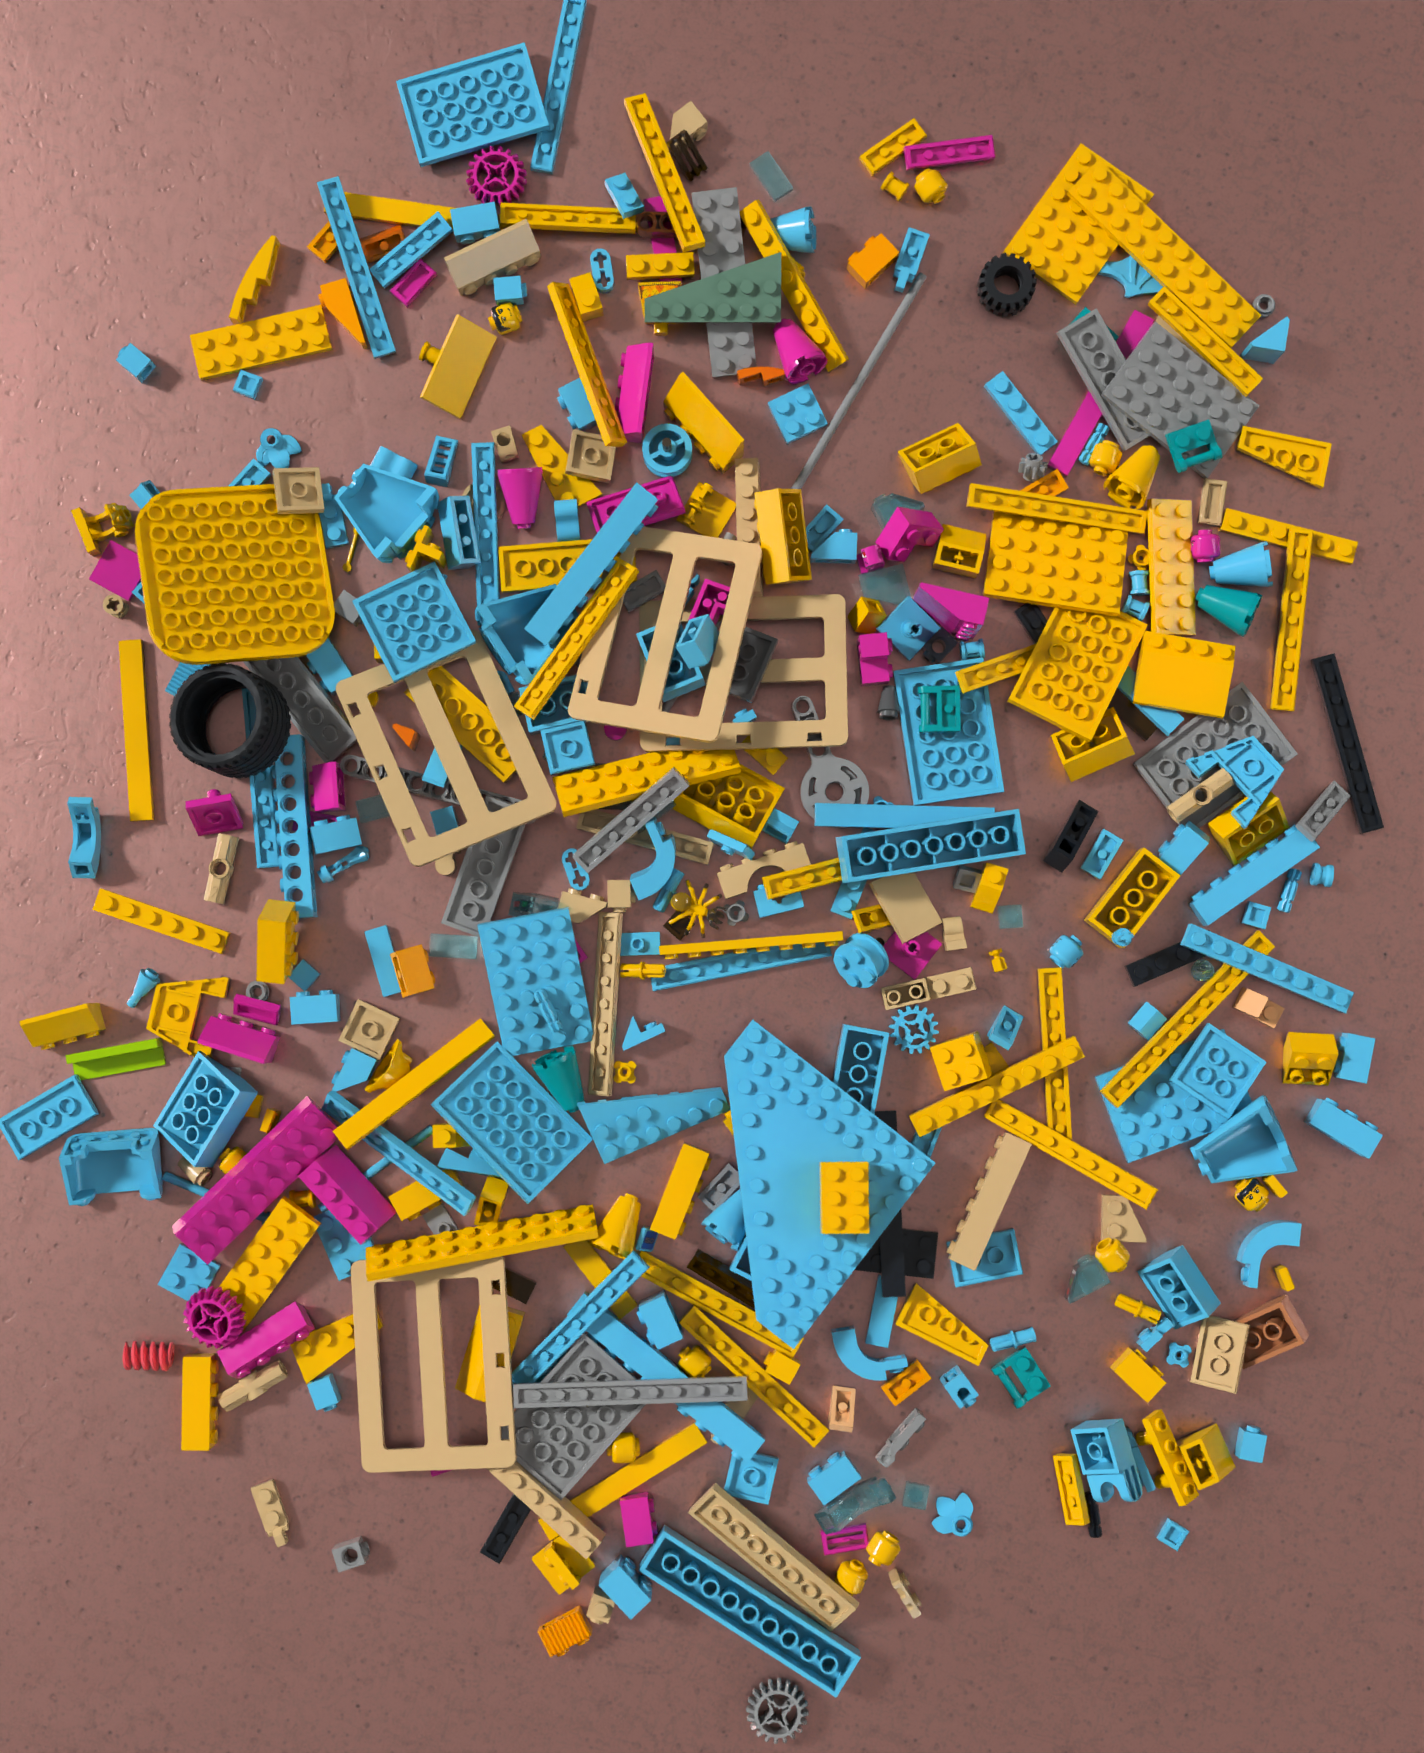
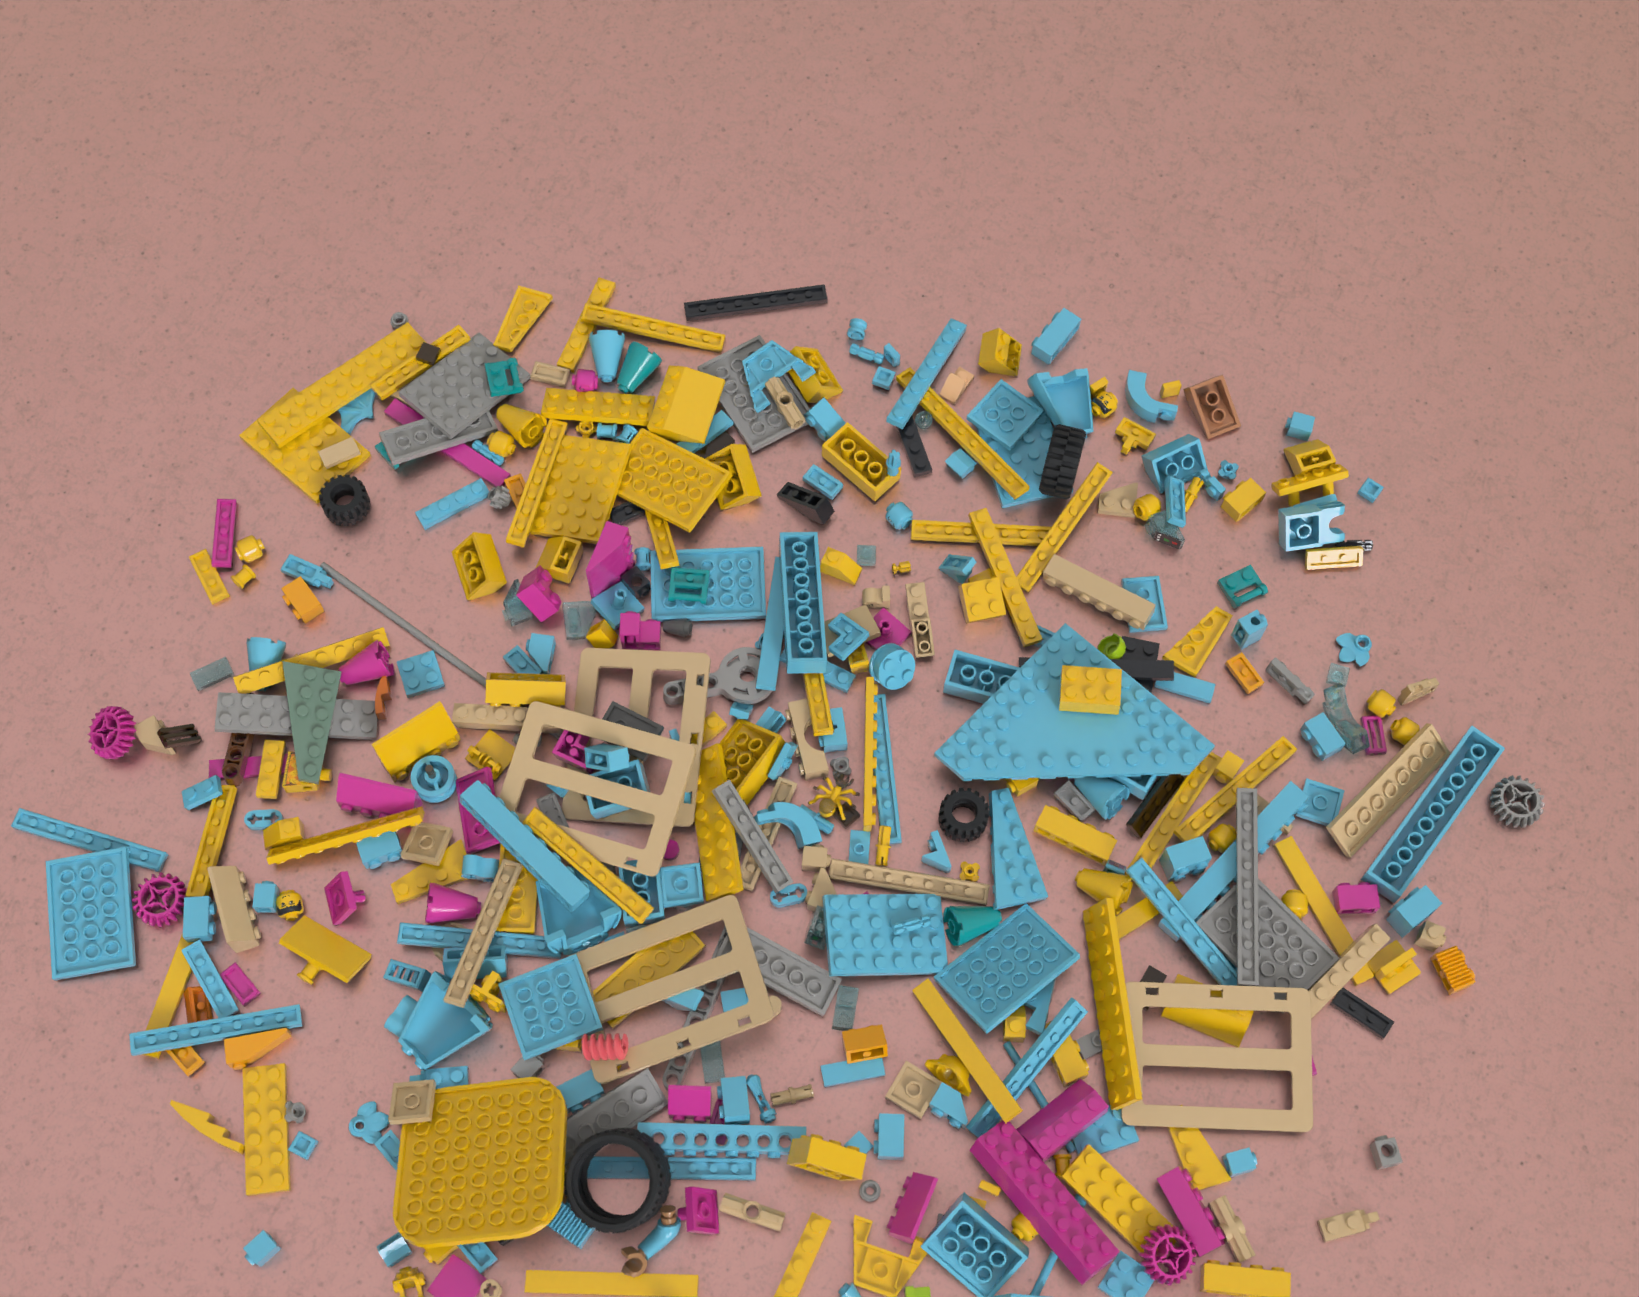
camera: 85 degrees left, 20 degrees down
tan cone [178,1156,213,1187] -> none
dark pink tile [233,994,281,1025] -> none
yellow hinge [342,528,359,572] -> none
orange slope [392,723,421,752] -> none
yellow slope [474,1176,509,1226] -> none
tan leg [491,425,519,463] -> none
yellow plate [624,93,705,252] -> none
light nougat slope [828,1386,856,1433] -> none
medium azure arch [831,1325,908,1381] -> none
dark pink leg [857,544,885,575] -> none
medium azure gear [889,1004,939,1054] -> none
light grey plate [953,865,982,893] -> none
medium azure axle [990,1327,1037,1352] -> none
medium azure brick [1188,825,1320,926] -> none
tan tile [1190,1315,1250,1394] -> none
medium azure slope [1240,317,1290,364] -> none
light grey tile [1295,780,1351,842] -> none
medium azure brick [1333,1033,1375,1084] -> none
none -> dark pink gear [87,706,137,759]
none -> light grey plate [284,1101,305,1123]
none -> tan tile [318,437,361,469]
none -> dark pink tile [324,871,365,925]
none -> dark brown tile [416,342,441,366]
none -> tan tile [443,858,522,1008]
none -> coral piece [582,1033,629,1061]
none -> piece [621,1205,681,1277]
none -> medium azure plate [729,701,754,720]
none -> tan pin [770,1084,814,1107]
none -> medium azure plate [828,613,869,661]
none -> medium azure tile [883,343,901,367]
none -> black tyre [938,788,989,842]
none -> black tyre [1039,424,1086,499]
none -> lime hair [1098,633,1126,659]
none -> yellow hinge [1115,417,1156,455]
none -> medium azure tile [1165,475,1186,528]

